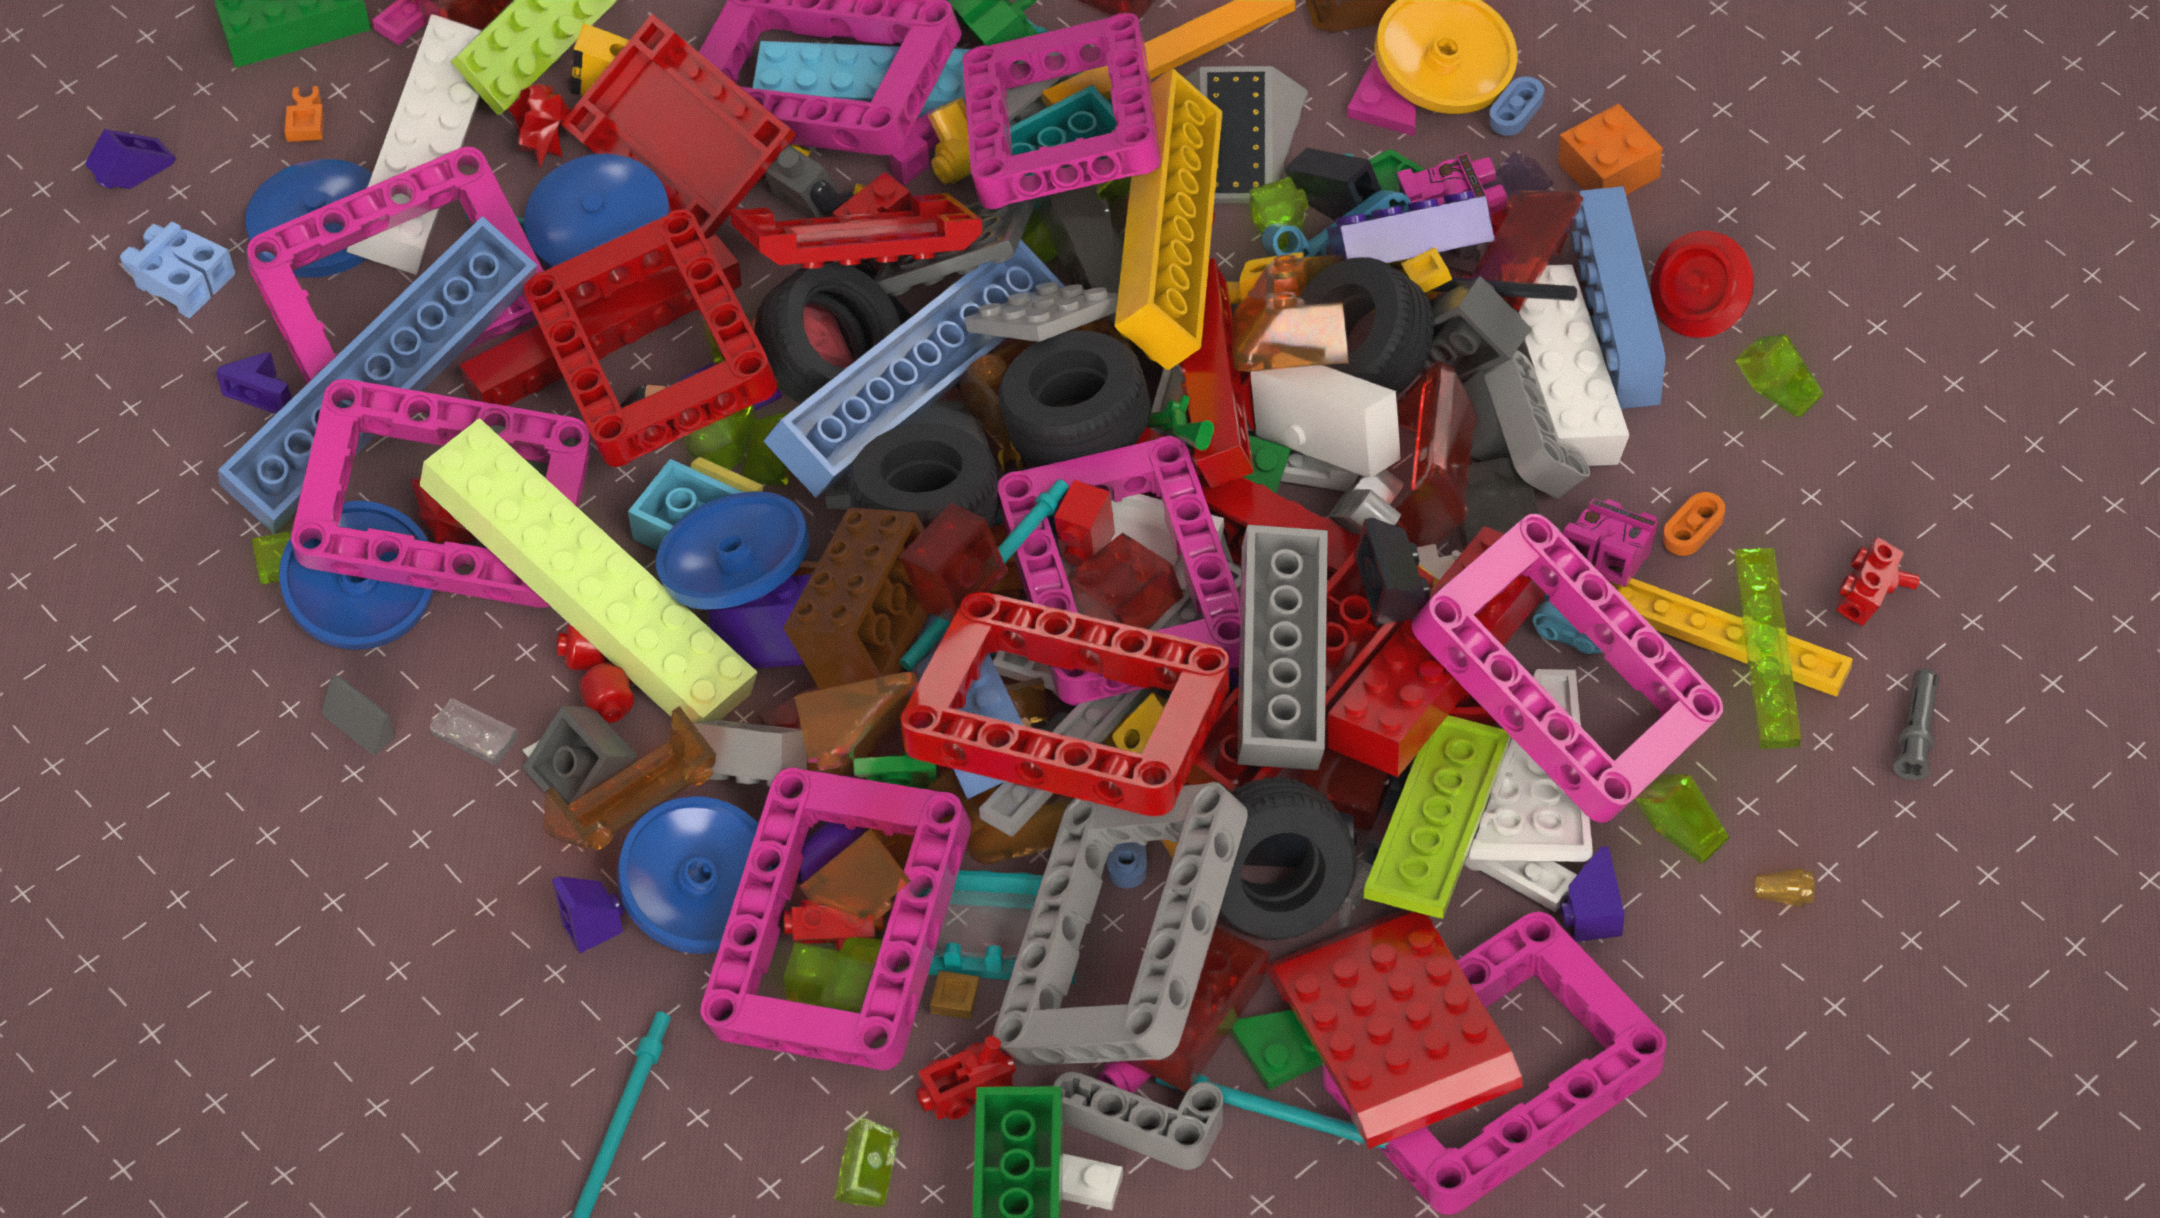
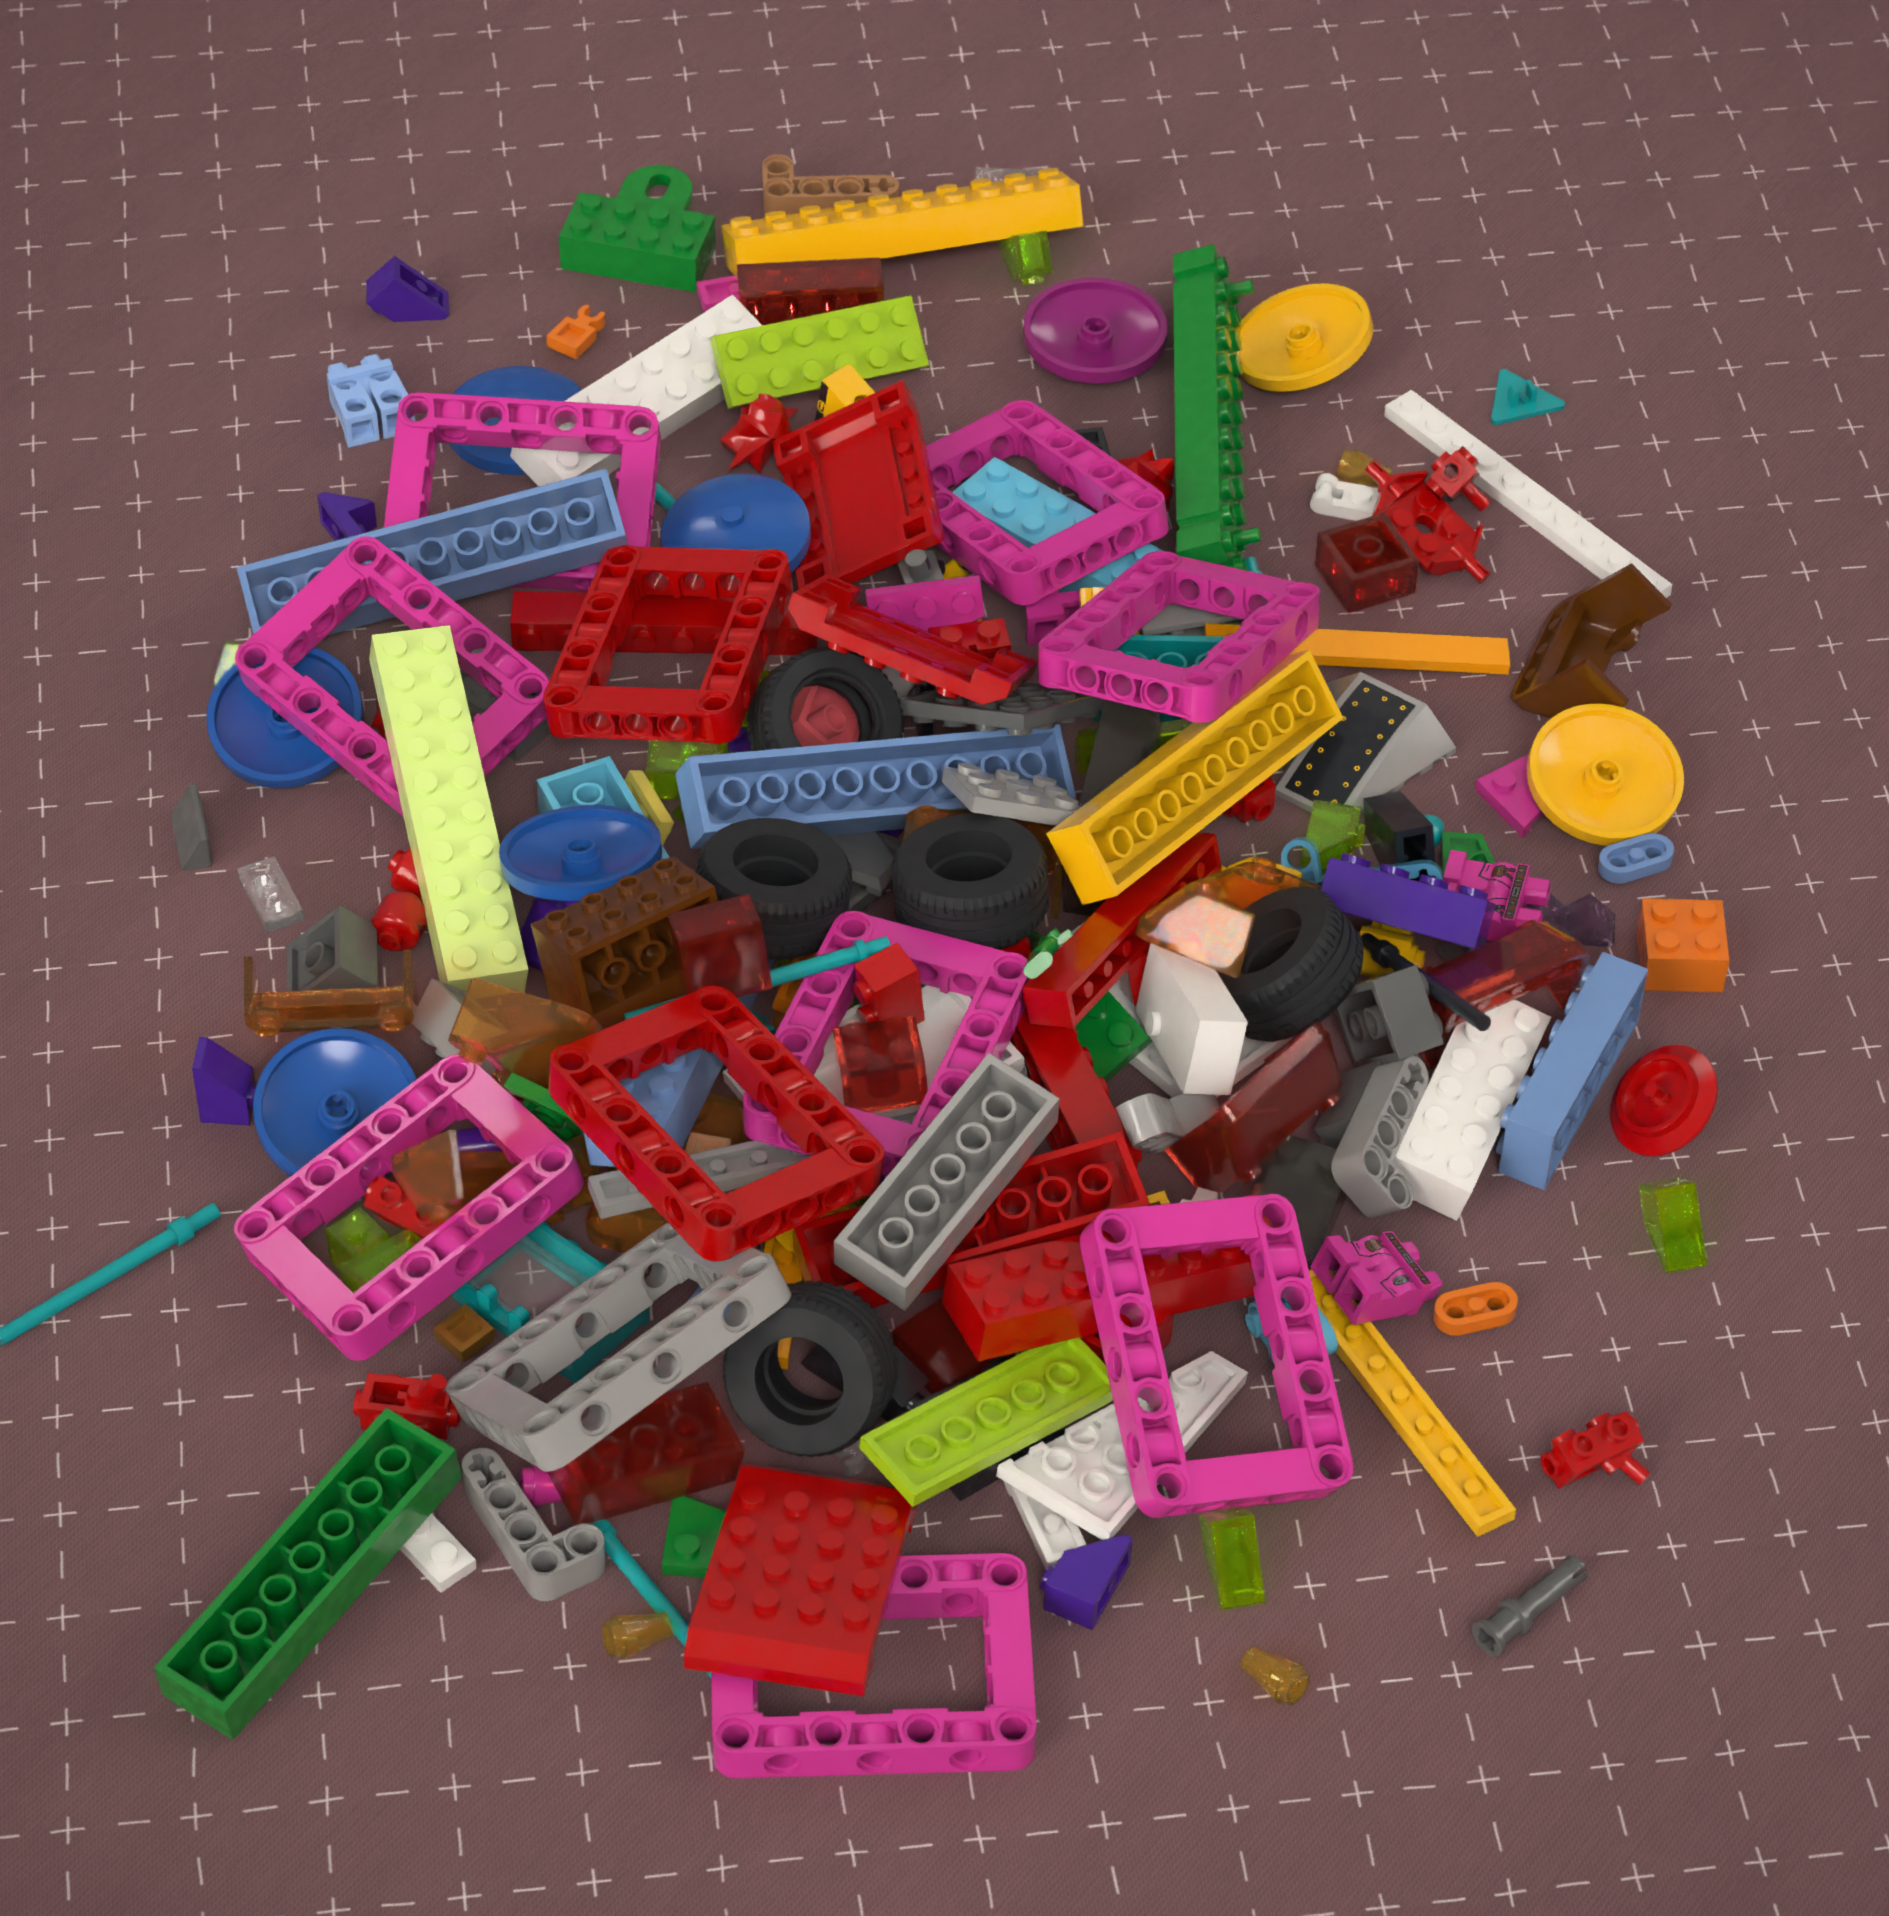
camera: 30 degrees right, 5 degrees down
clear neon green slope [835,1118,900,1208] -> none
black slope [1354,518,1430,626] -> none
yellow plate [1401,247,1452,293] -> none
clear neon green plate [1734,548,1801,749] -> none
none -> clear yellow cone [601,1612,672,1659]
none -> dark pink wing [865,575,985,632]

